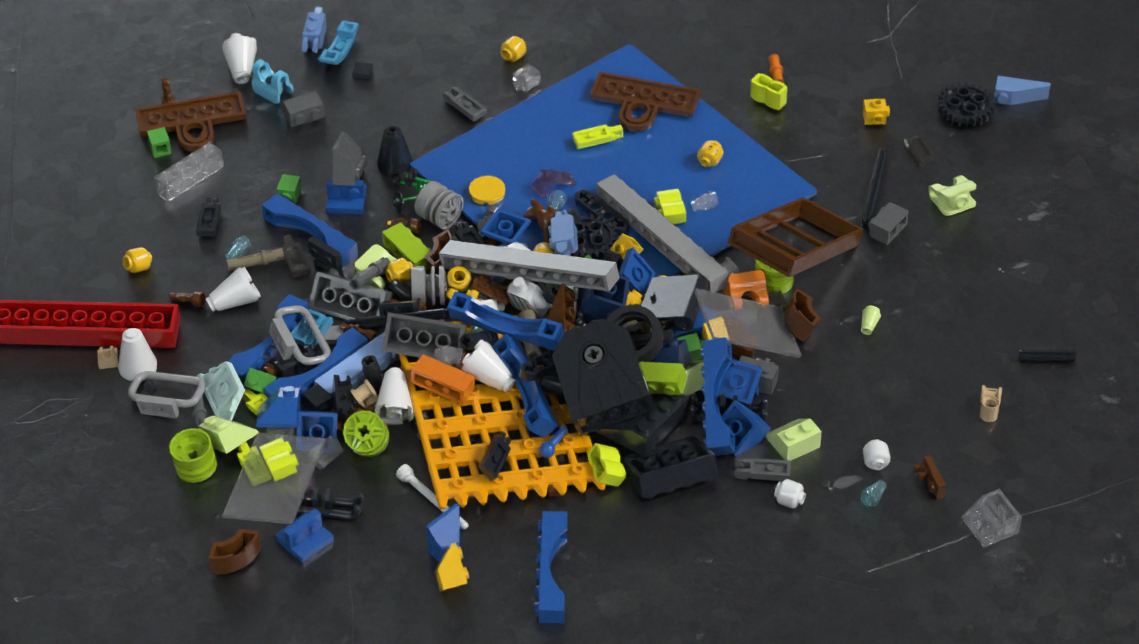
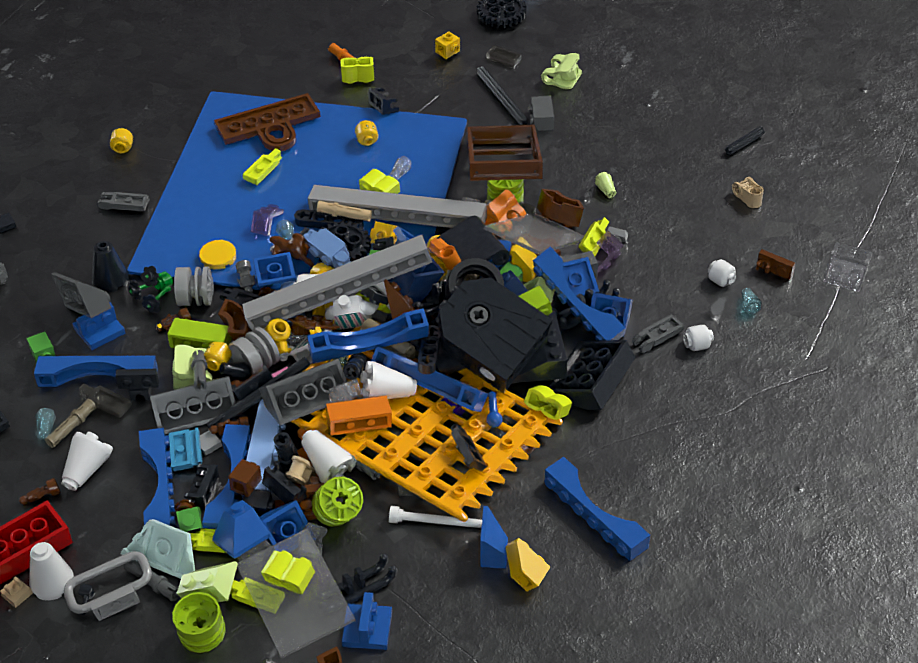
camera: 40 degrees left, 0 degrees up
light grey bar [269,305,331,365] -> none
clear brick [513,64,540,92] -> none
yellowish green slope [765,419,822,461] -> none
none -> reddish brown brick [228,459,262,497]
none -> tan pin [317,200,372,222]
none -> black hinge [368,87,399,115]
none -> orange piece [428,238,461,270]
none -> neon yellow hinge [578,217,609,256]
none -> clear purple bracket [597,231,624,272]
none -> light grey tile [607,226,628,248]

